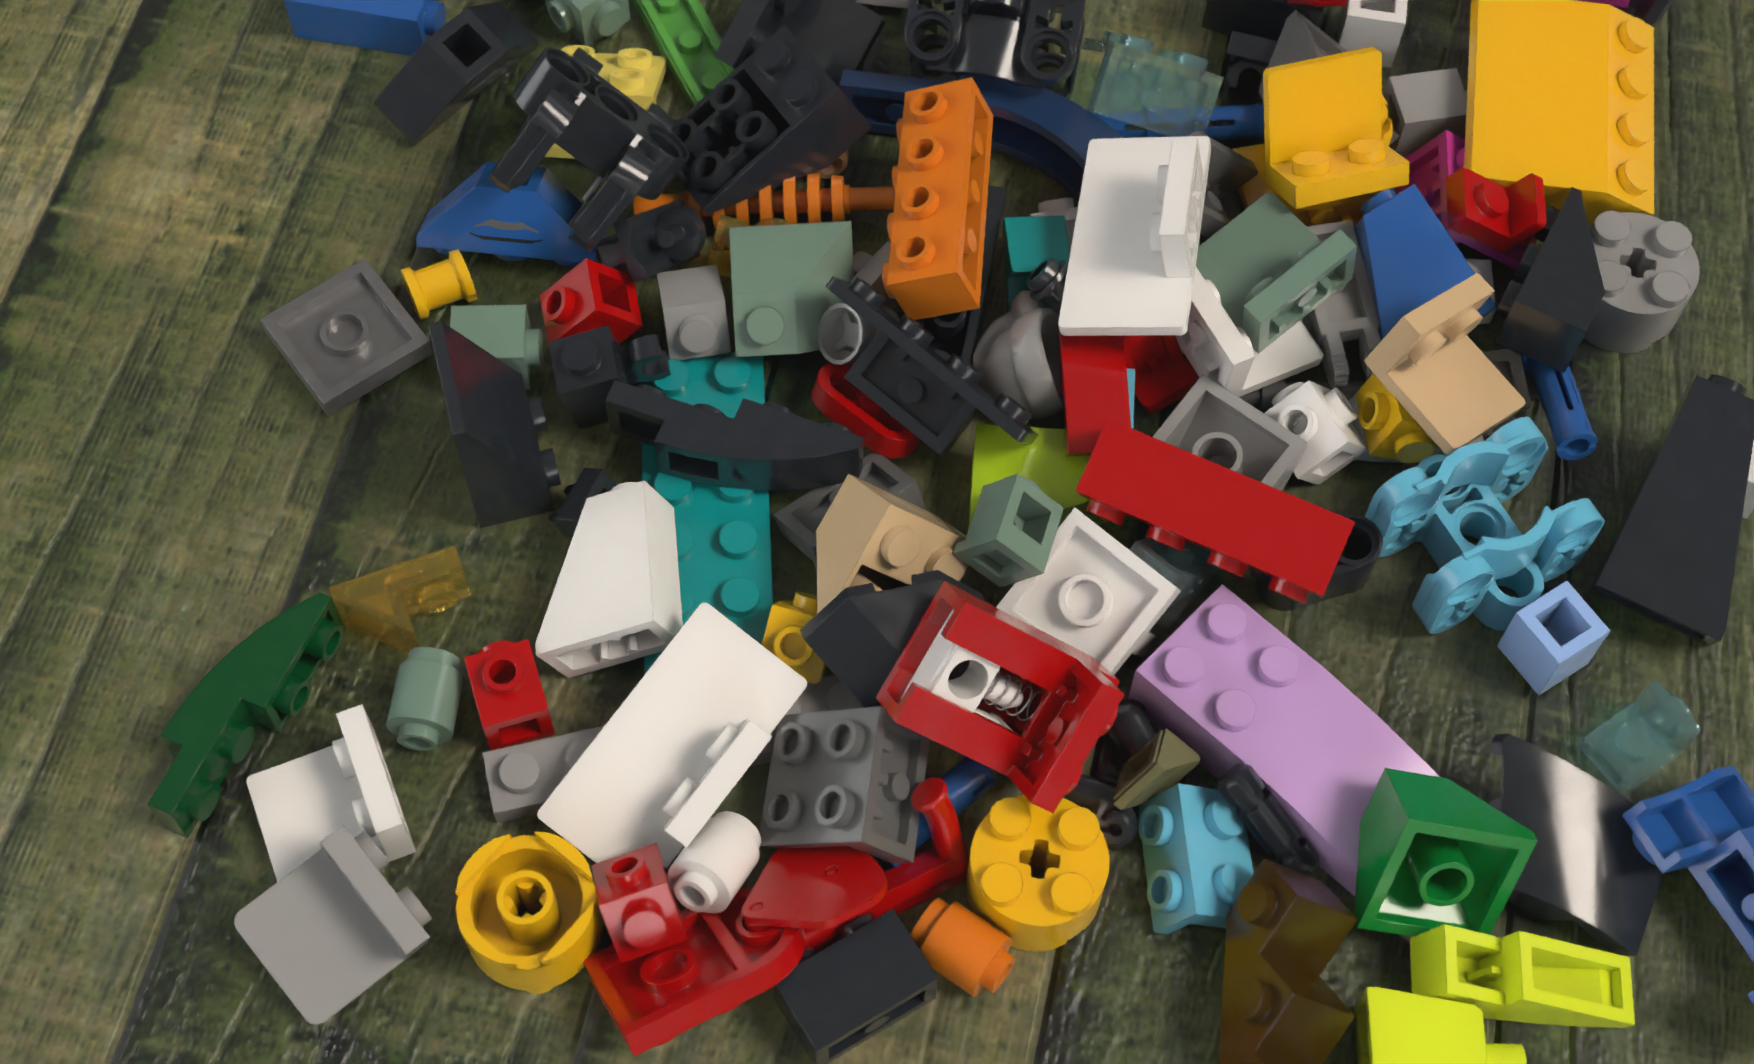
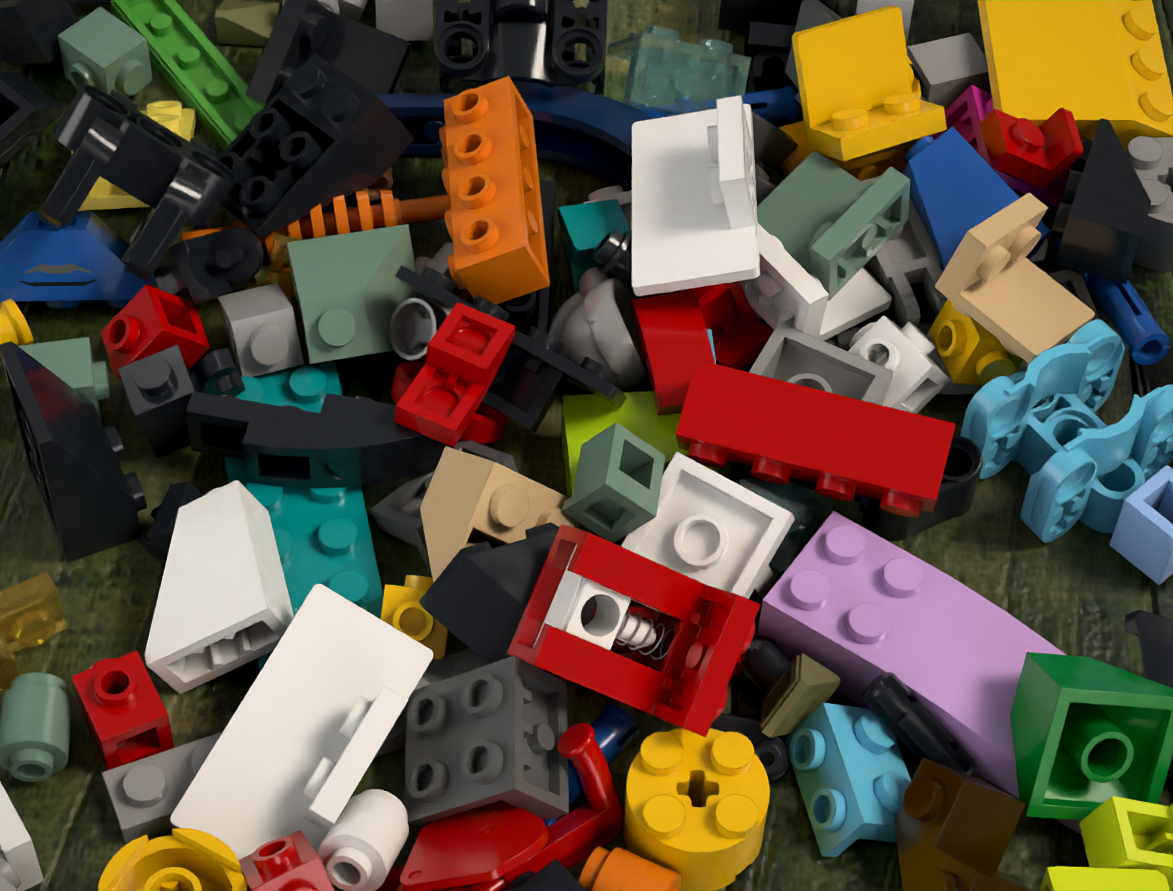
camera: 10 degrees left, 10 degrees down
none -> red slope [395,302,516,448]

